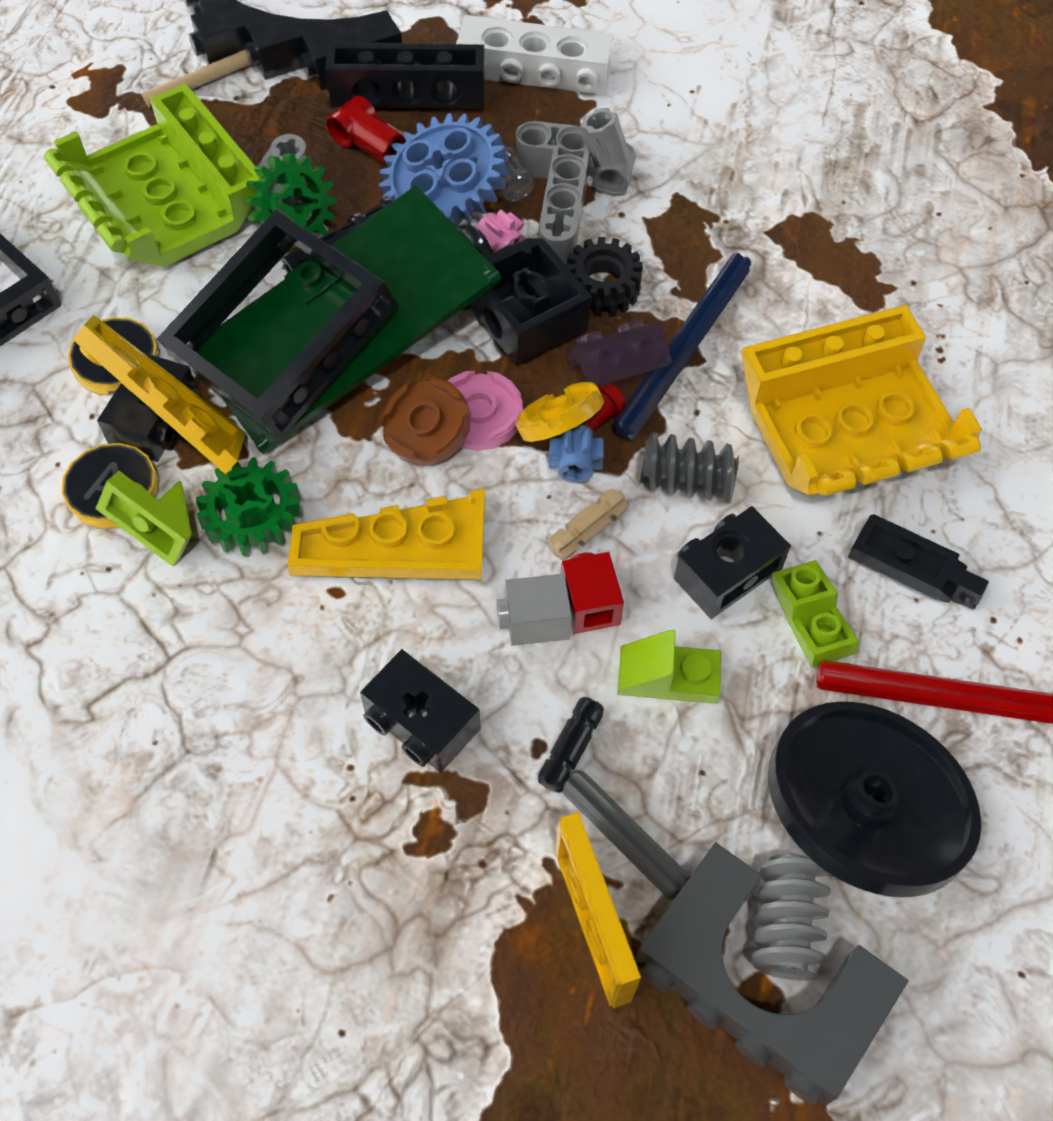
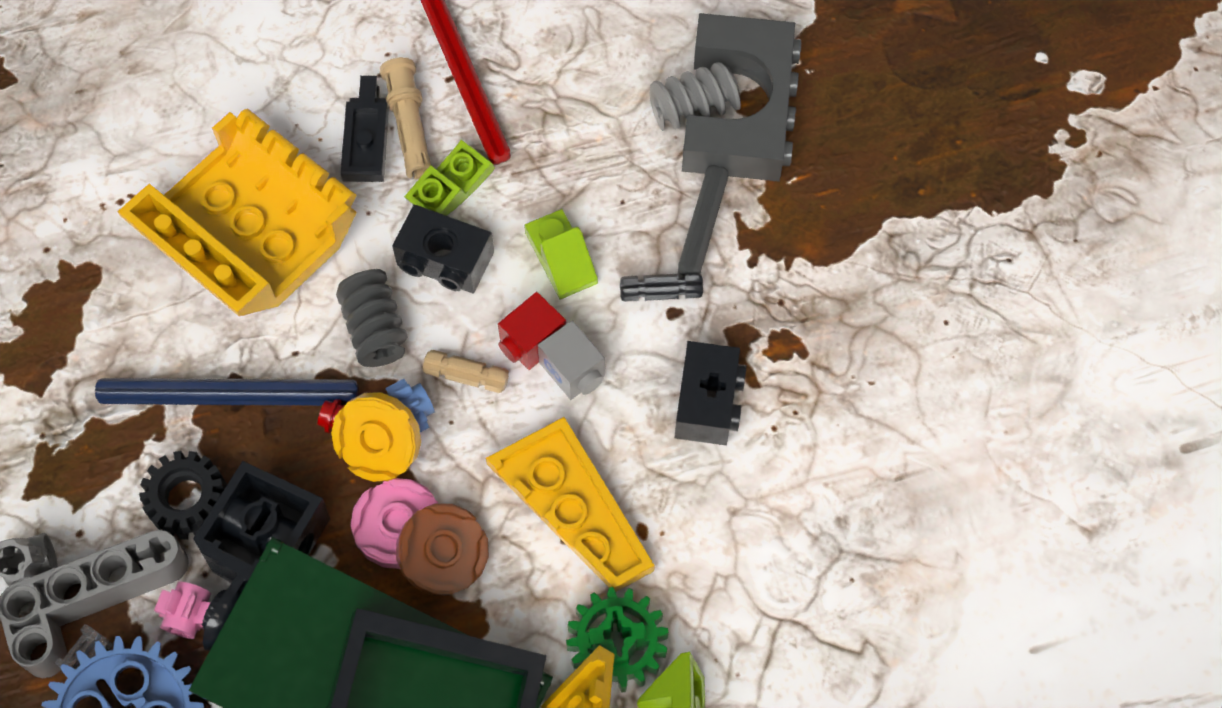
camera: 120 degrees left, 5 degrees up
yellow tile [555,812,641,1009] -> none
clear purple bracket [566,320,672,386] -> none
black dish [768,702,981,897] -> none
none -> tan pin [380,57,431,179]

